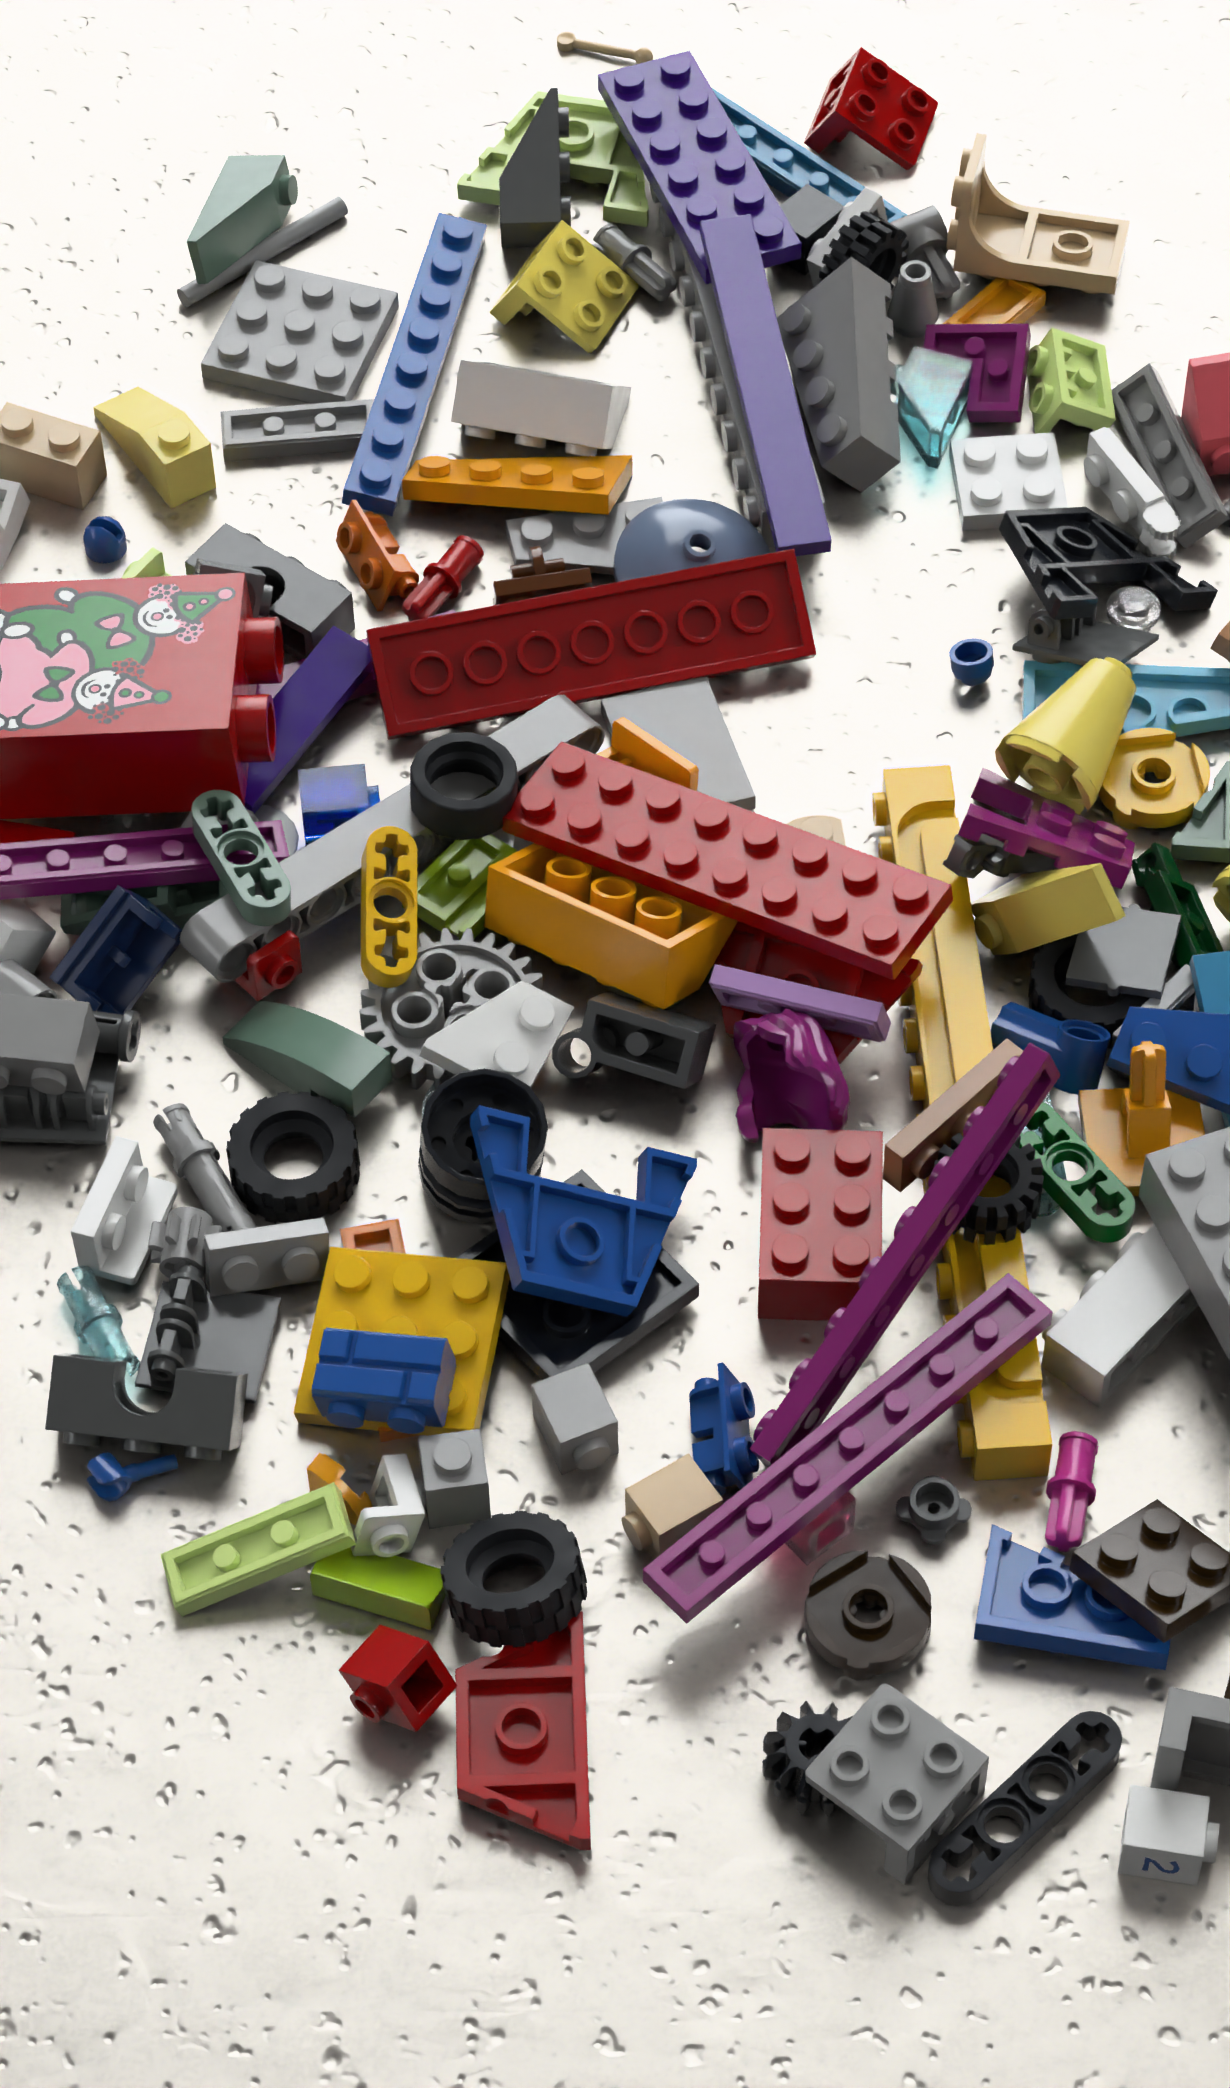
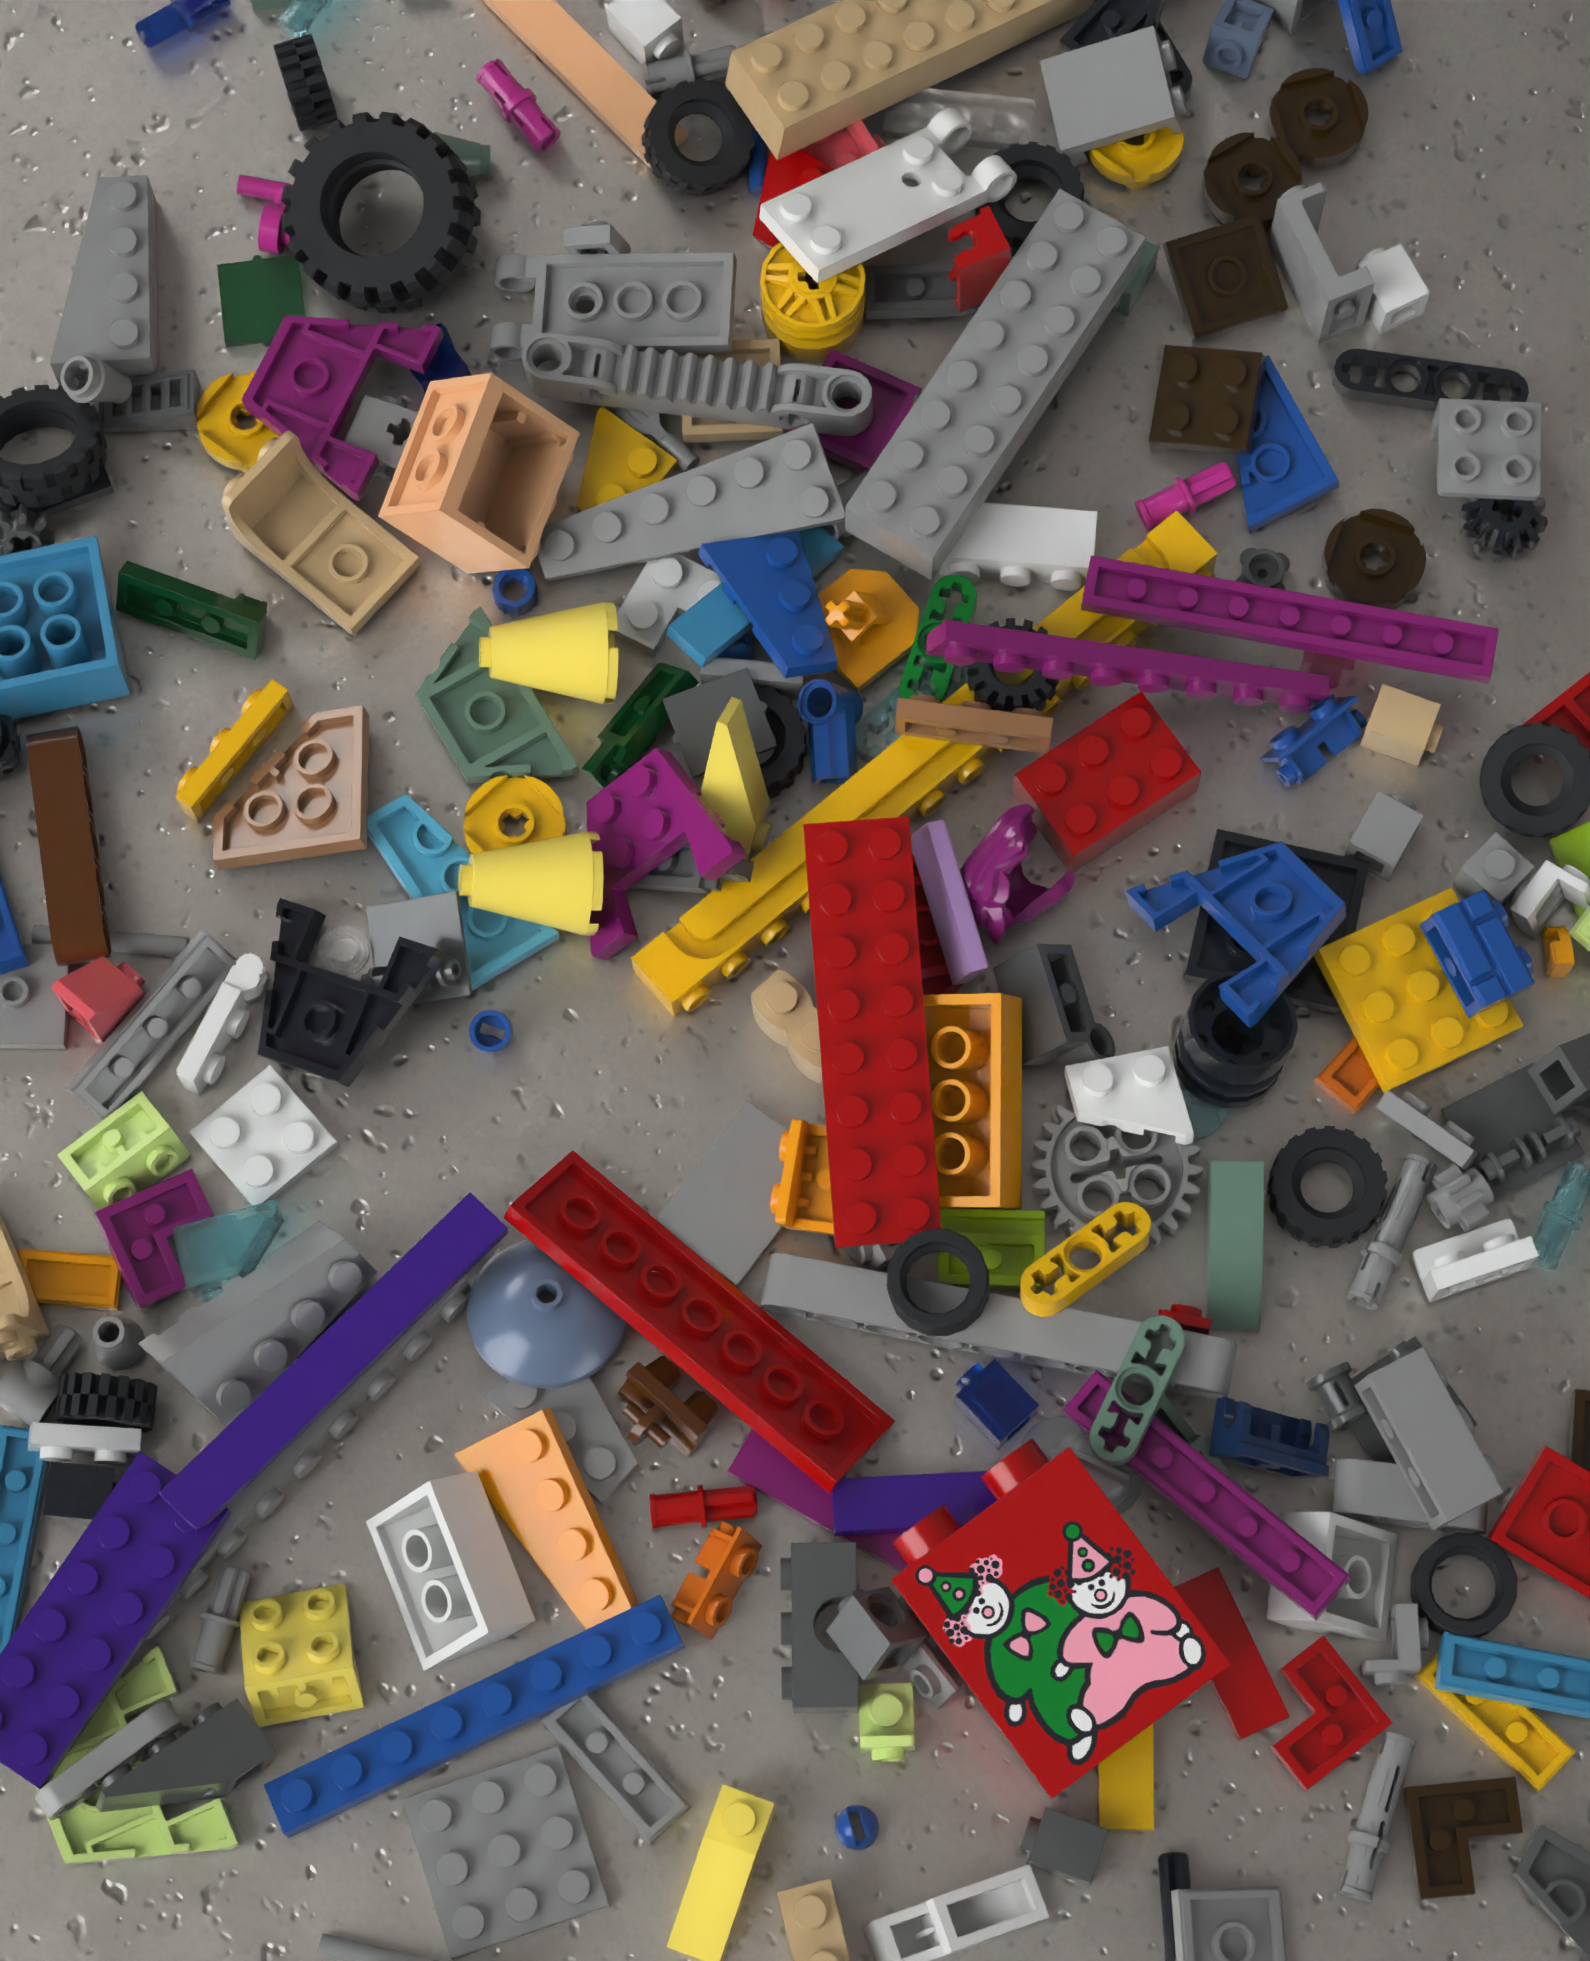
camera: 125 degrees left, 20 degrees up
none -> light grey beam [35,1700,183,1821]

